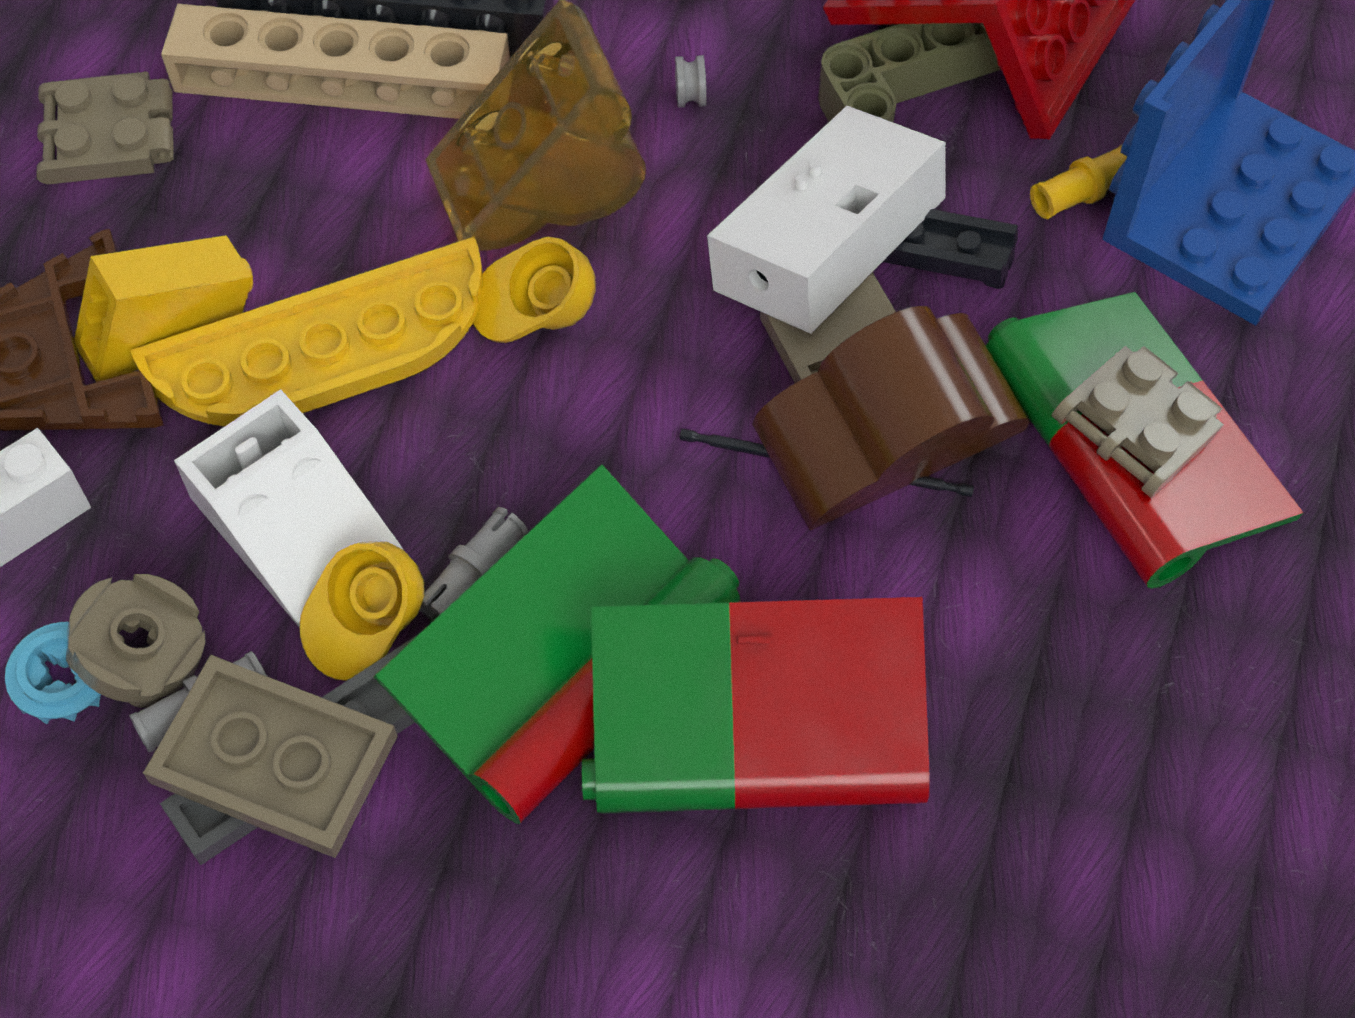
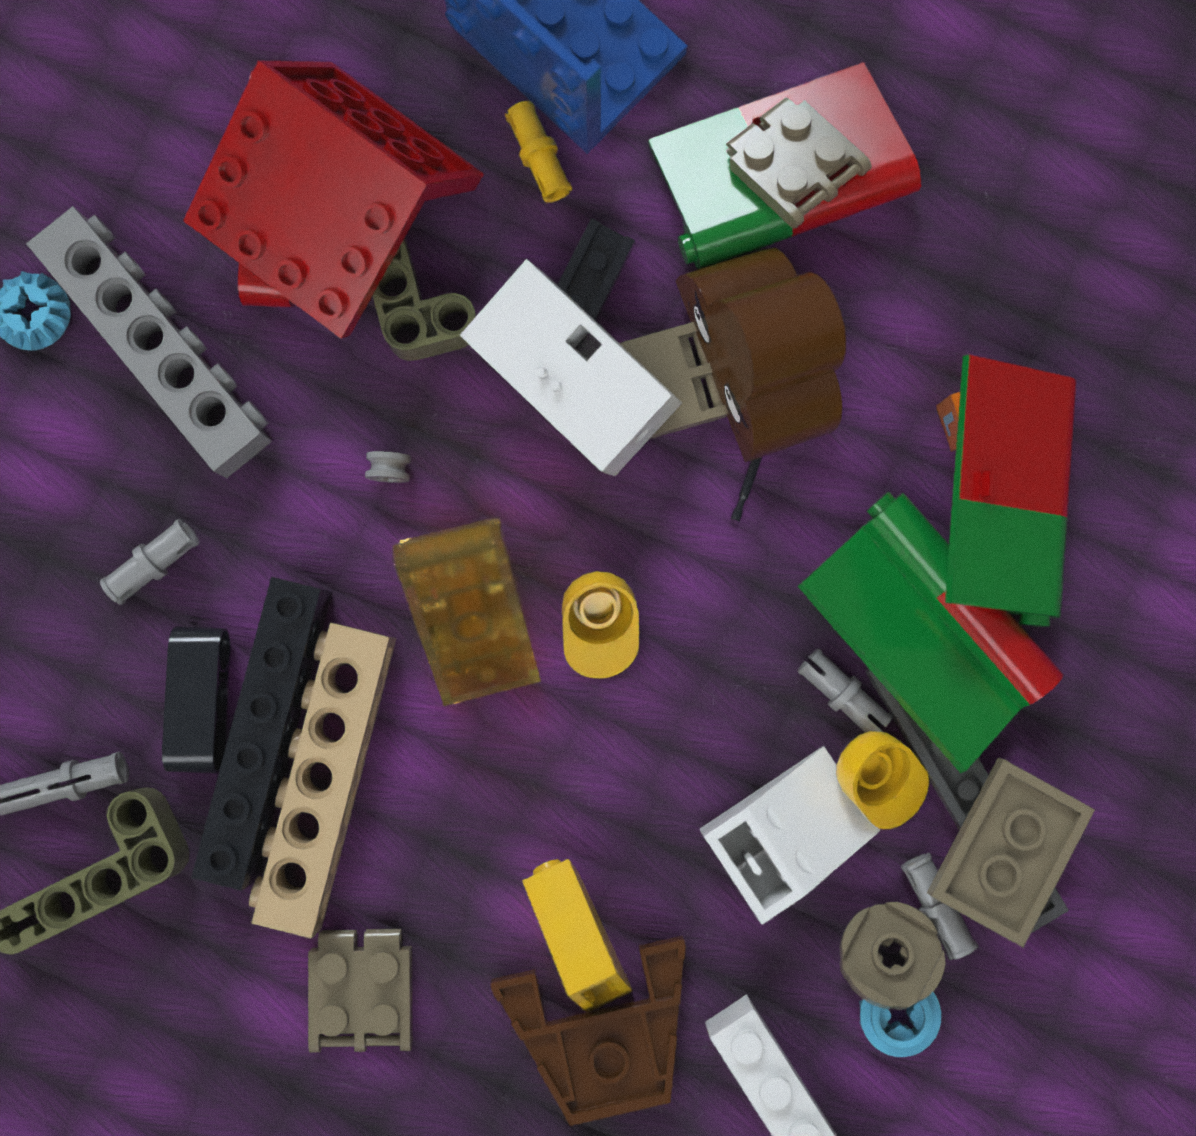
camera: 85 degrees left, 25 degrees up
yellow plate [130,236,483,426] -> none

